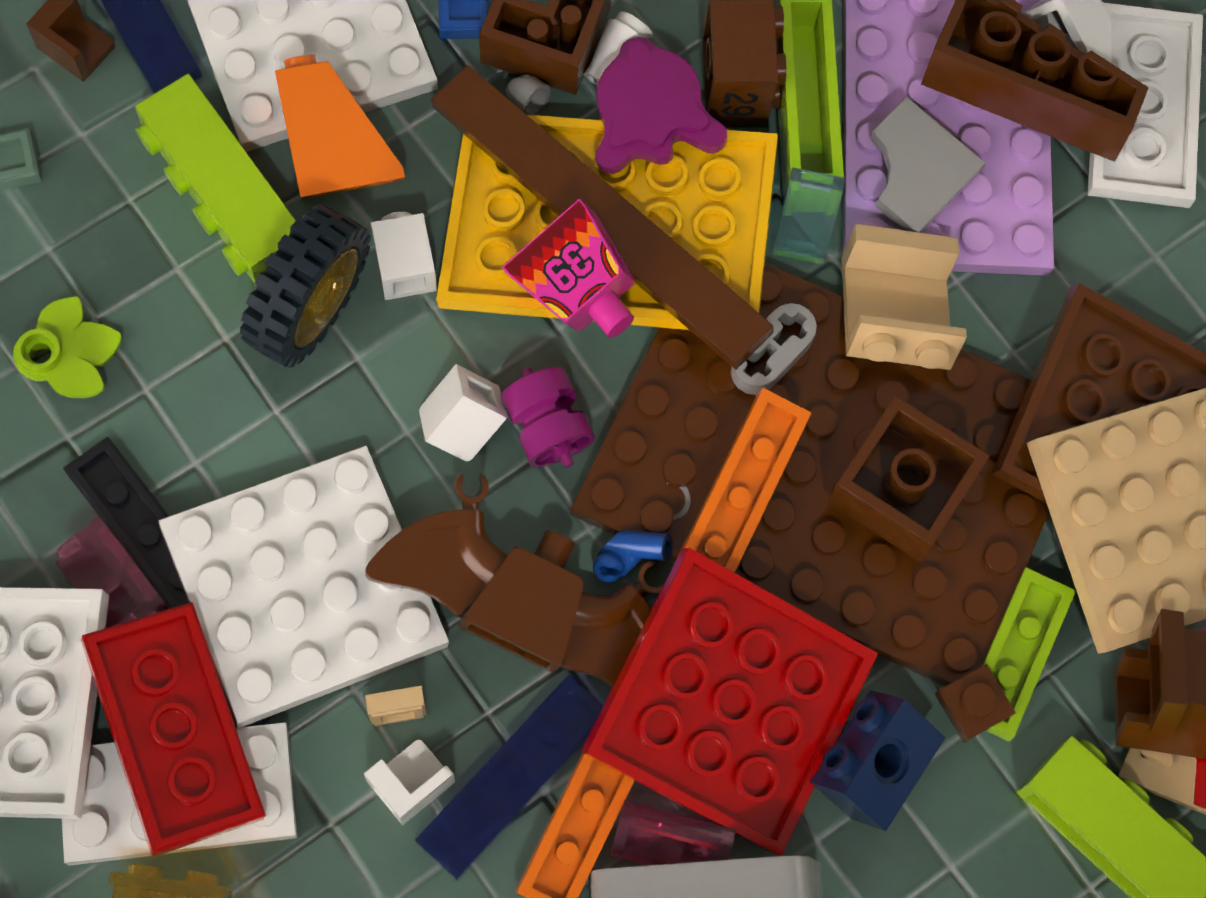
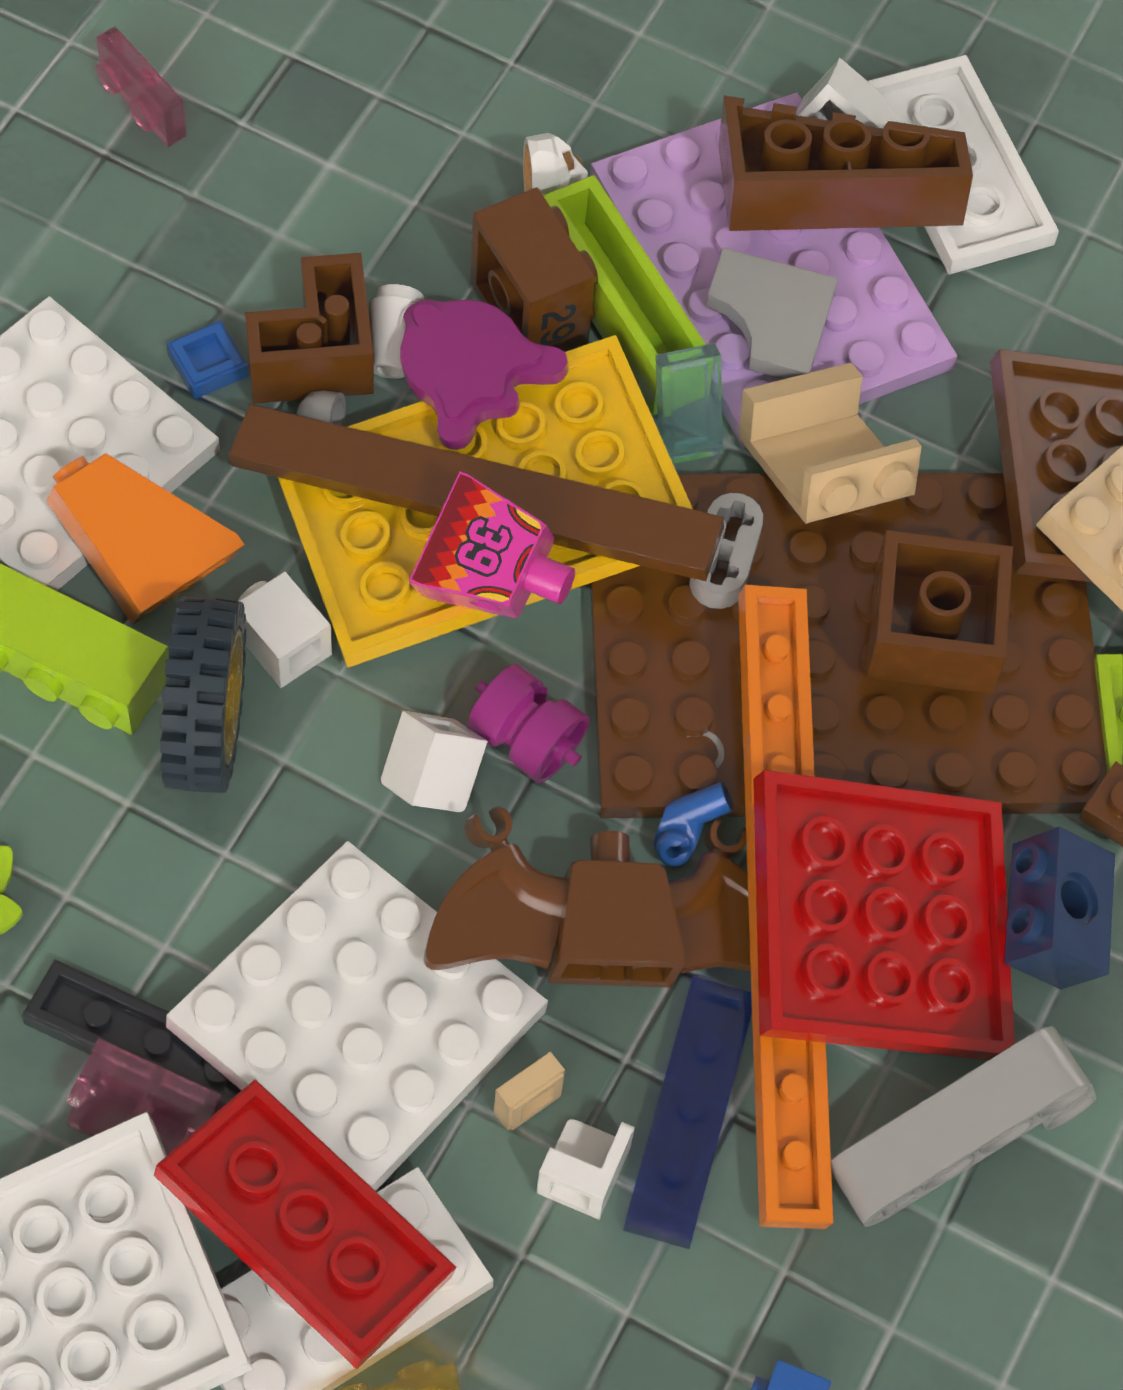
camera: 25 degrees left, 10 degrees down
clear pink plate [610,800,736,865] -> none

